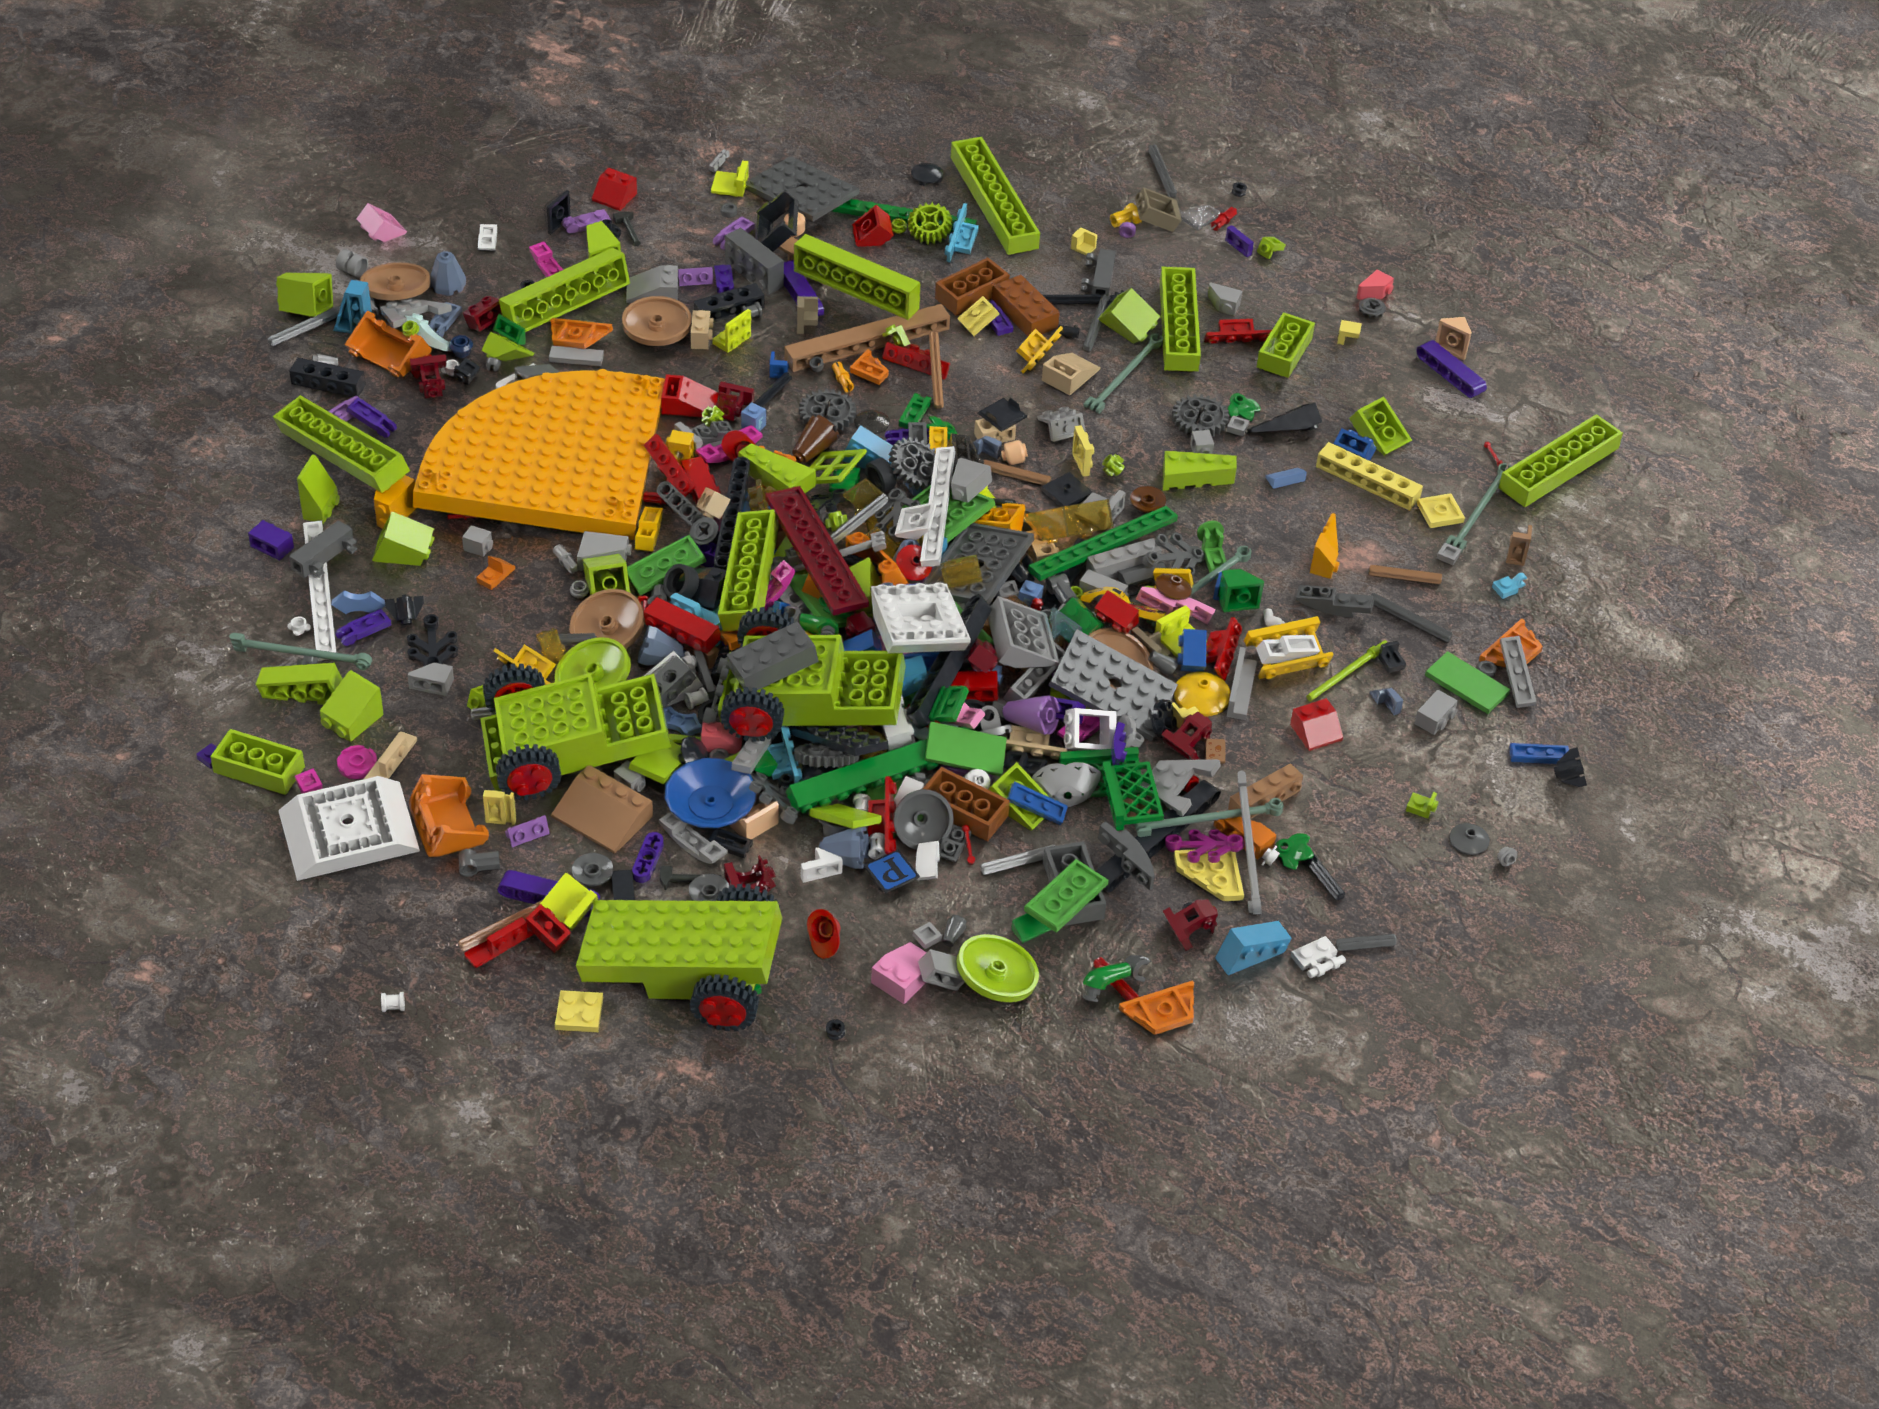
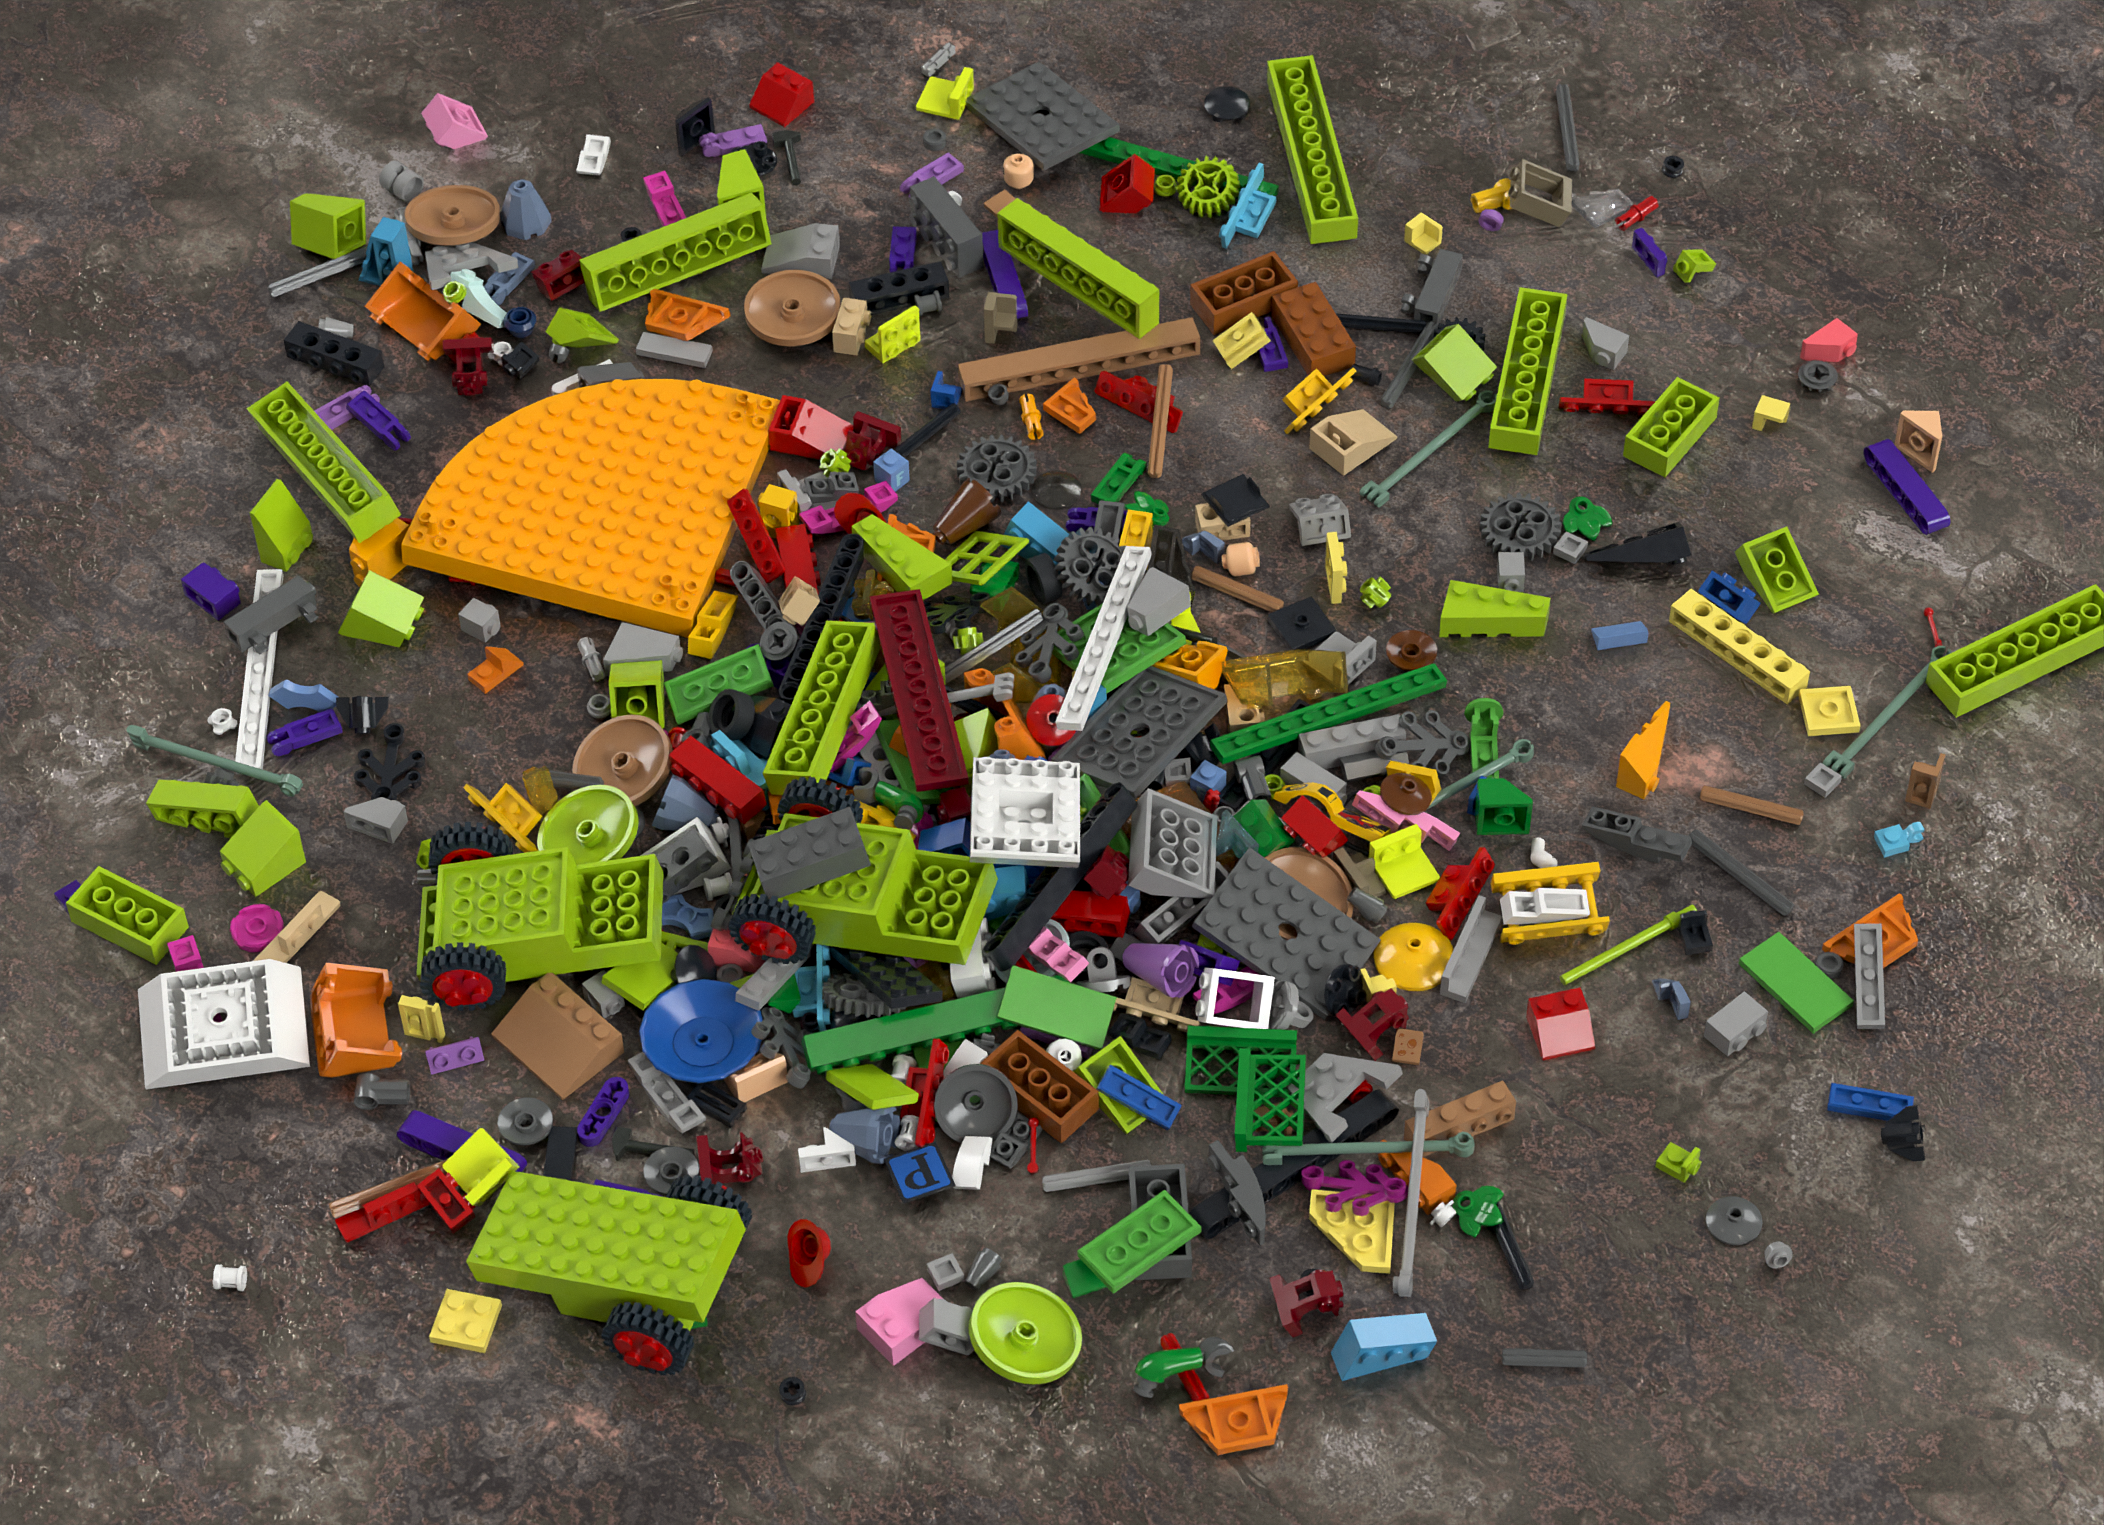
camera: 15 degrees right, 5 degrees up
green slope [493,314,526,345] -> none
medium lavender hinge [678,267,713,286] -> none
black piece [756,190,799,252] -> none
lime bracket [882,324,910,347] -> none
white slope [895,502,936,540] -> none
green plate [929,686,969,722] -> none
clear yellow slope [940,555,983,588] -> none
light grey piece [1032,762,1101,807] -> none
dark purple slope [1111,722,1127,765] -> none
blue brick [1177,629,1207,672] -> none
white plate [1291,936,1346,978] -> none

